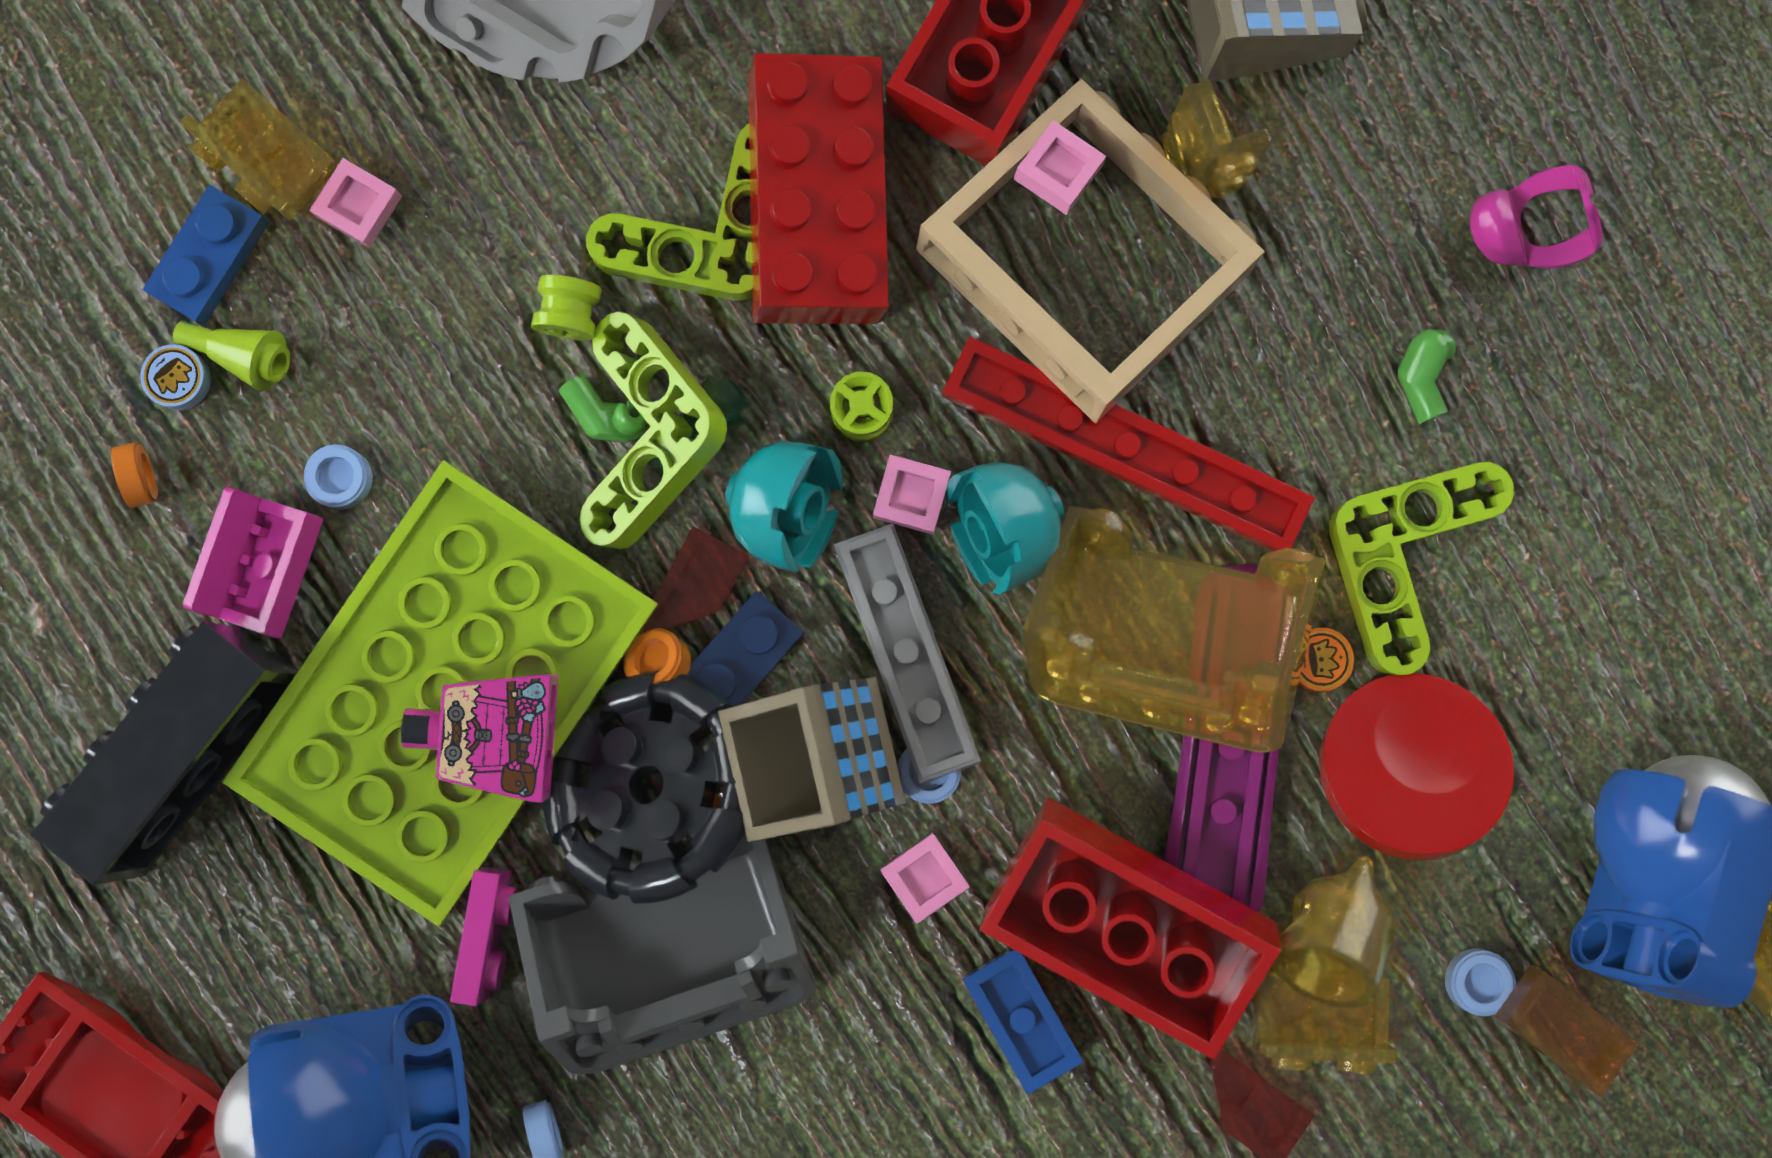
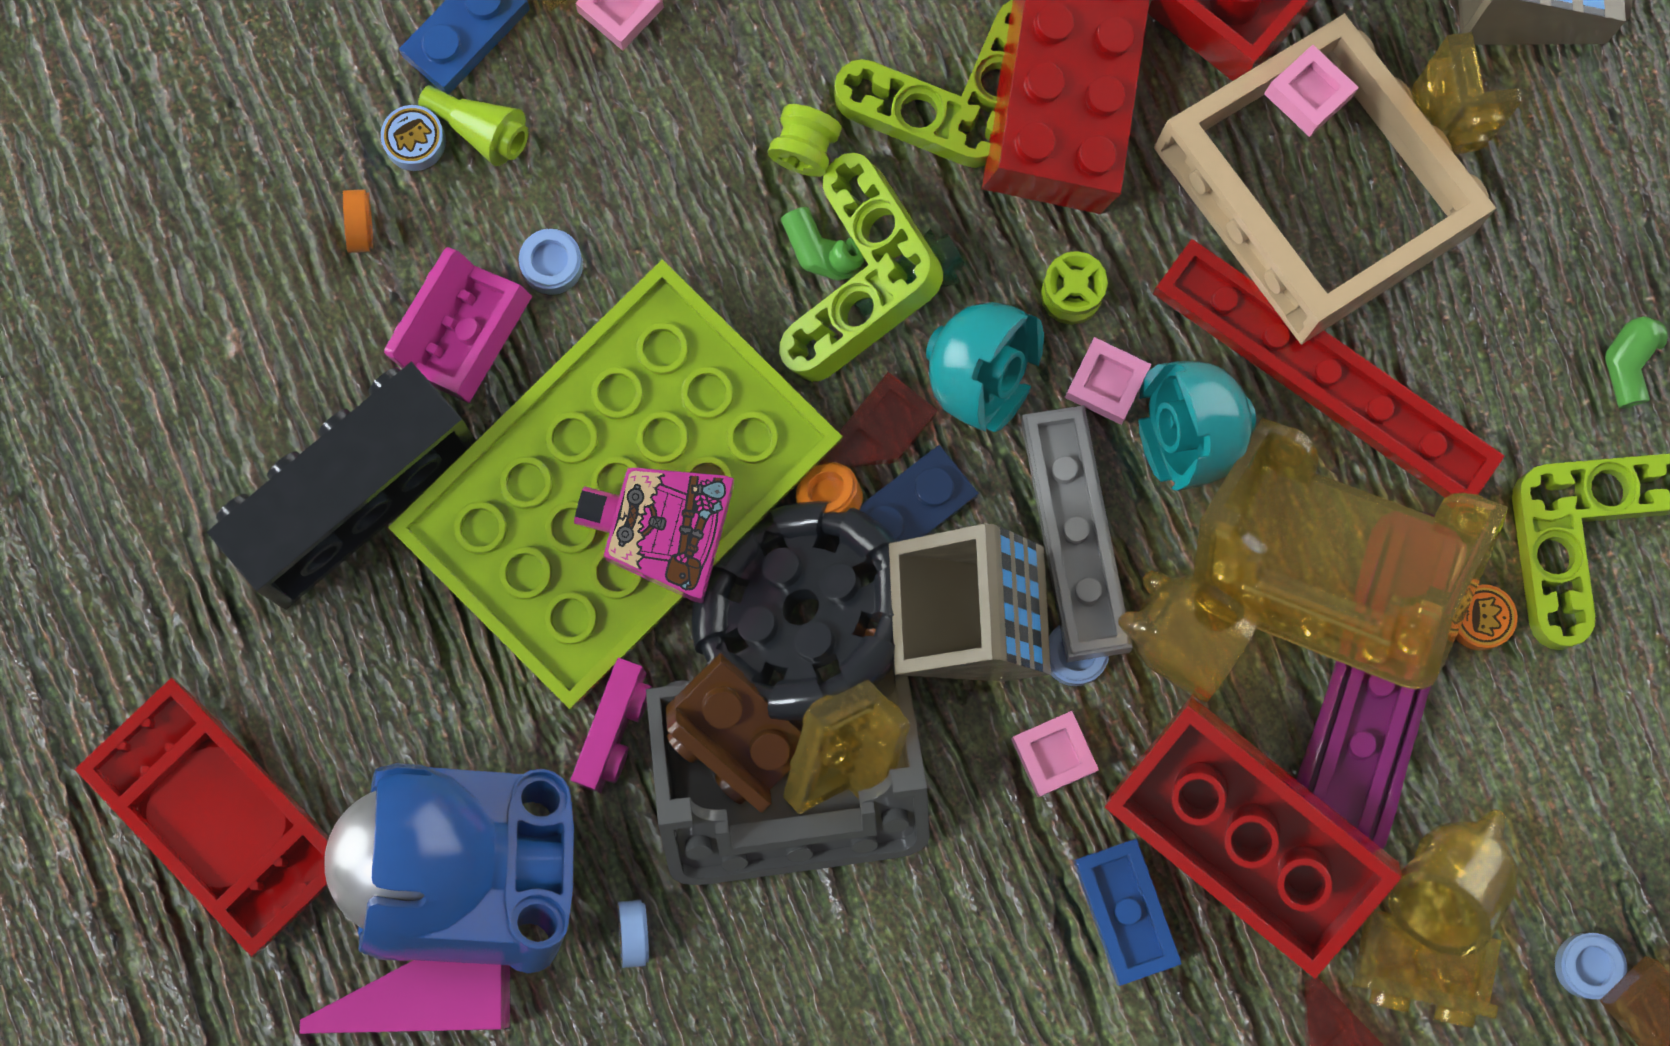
camera: 10 degrees right, 5 degrees down
red piece [1319,673,1514,861] -> none
none -> reddish brown bracket [666,653,816,813]
none -> clear yellow bracket [783,680,910,814]
none -> clear yellow piece [1118,570,1262,704]

